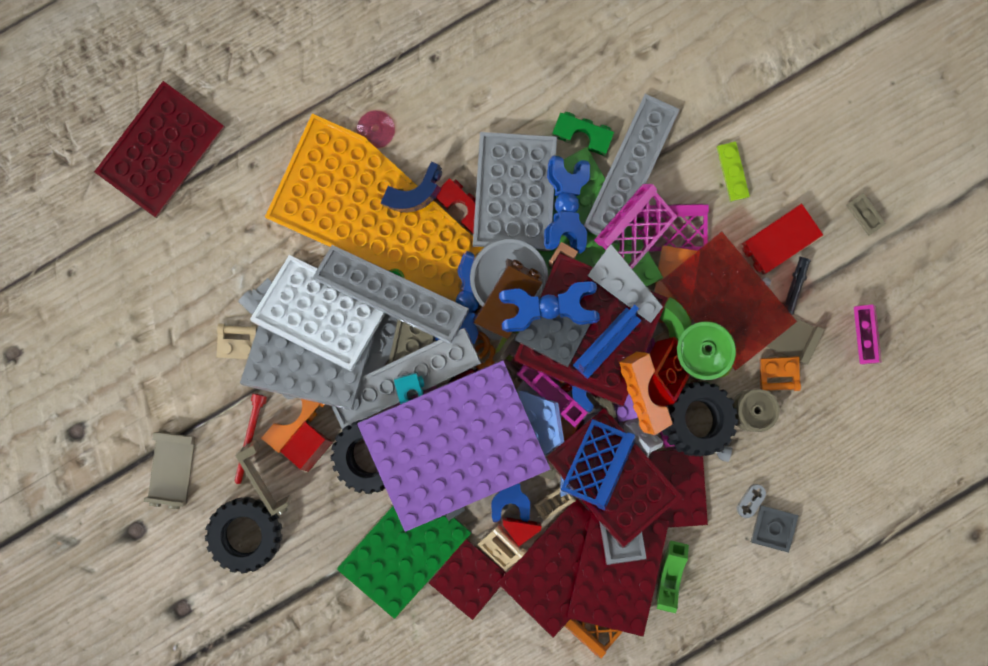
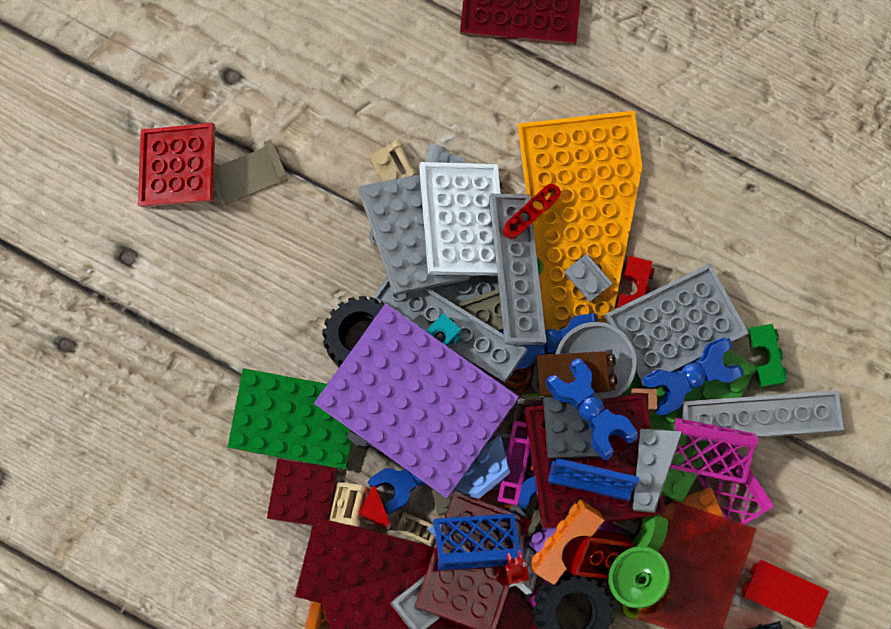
camera: 65 degrees right, 10 degrees down
black tyre [205,497,283,574] -> none
red piece [234,393,267,484] -> none
dark tan panel [235,440,291,516] -> none
orange arch [261,399,326,453] -> none
red slope [280,421,333,472] -> none
clear pink dish [357,110,395,149] -> none
dark blue arch [381,161,442,213] -> none
lime plate [716,142,750,202] -> none
none -> red plate [138,123,216,207]
none -> red beam [502,184,561,239]
none -> red plate [505,551,529,585]
none -> light grey plate [564,253,612,303]

